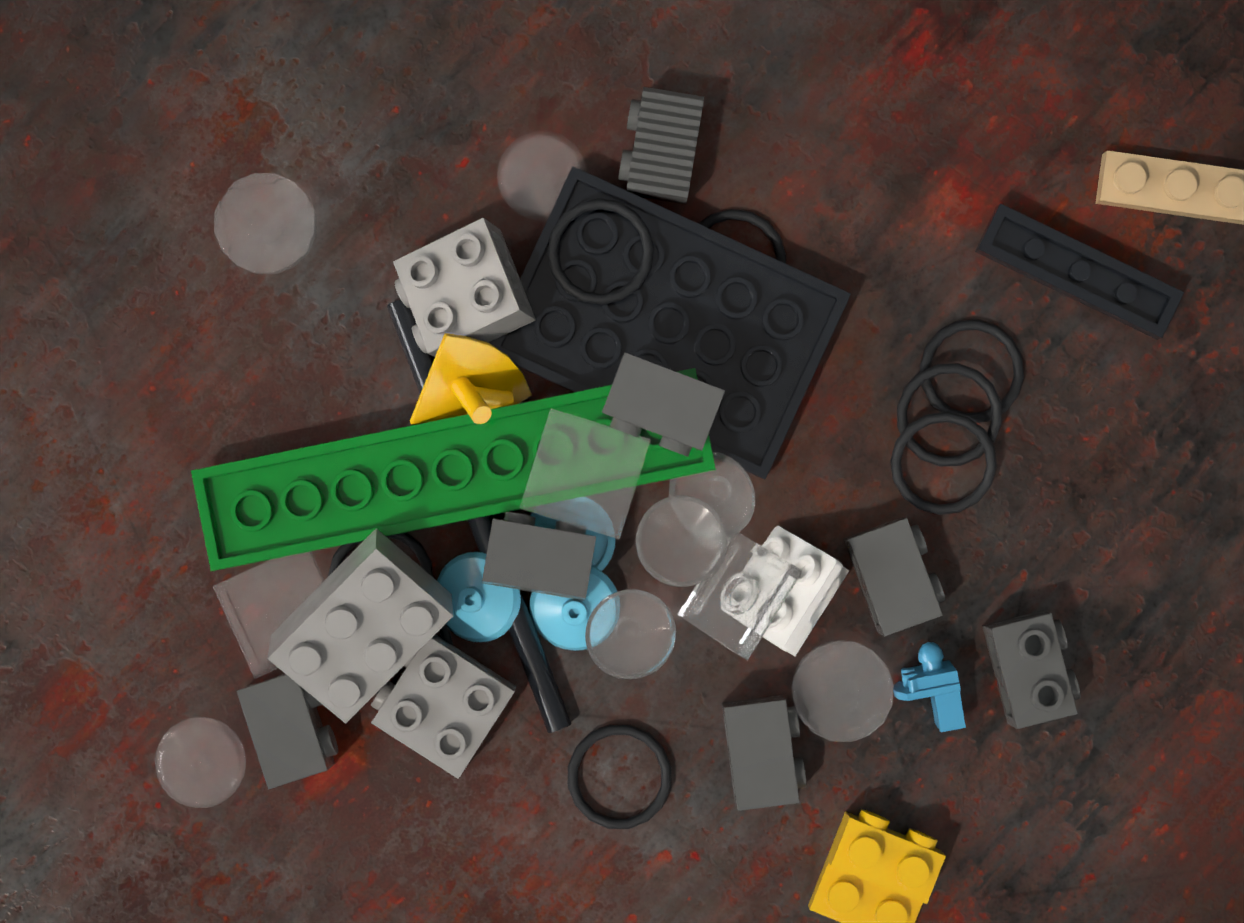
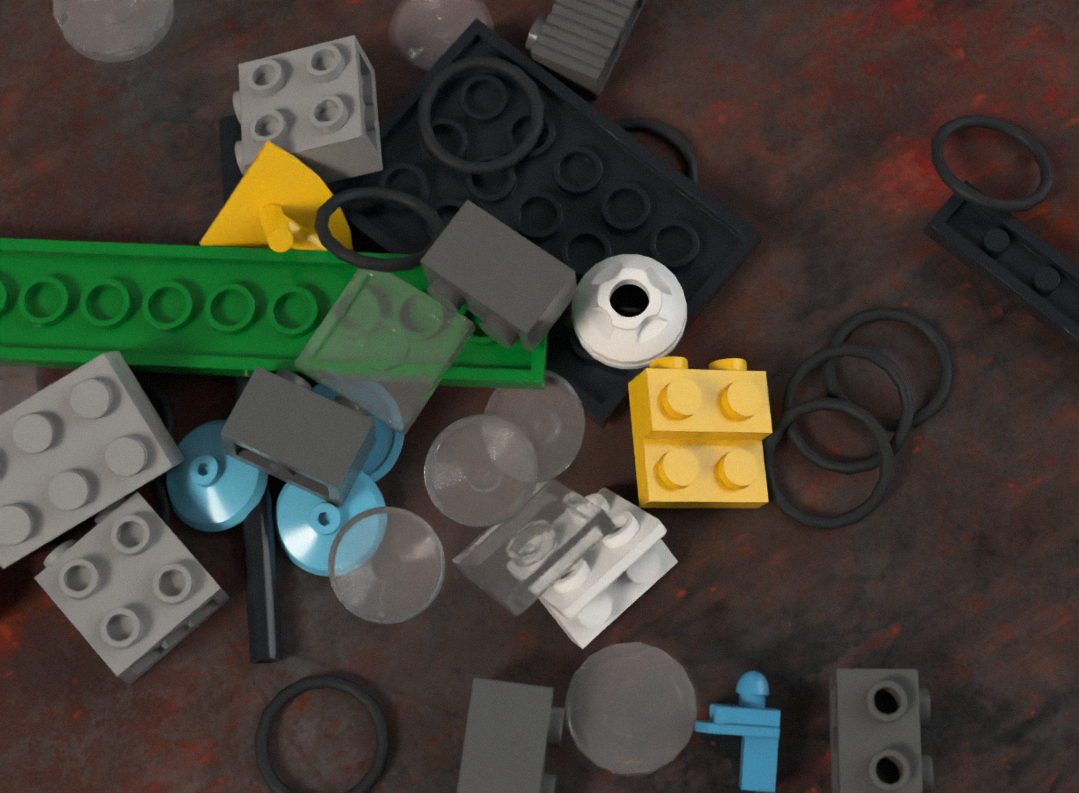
camera: 15 degrees right, 15 degrees down
dark grey brick [843,518,945,637] -> none
none -> black piece [314,187,445,272]
none -> white piece [571,254,687,369]
none -> yellow plate [628,356,773,508]
none -> black piece [931,115,1054,213]

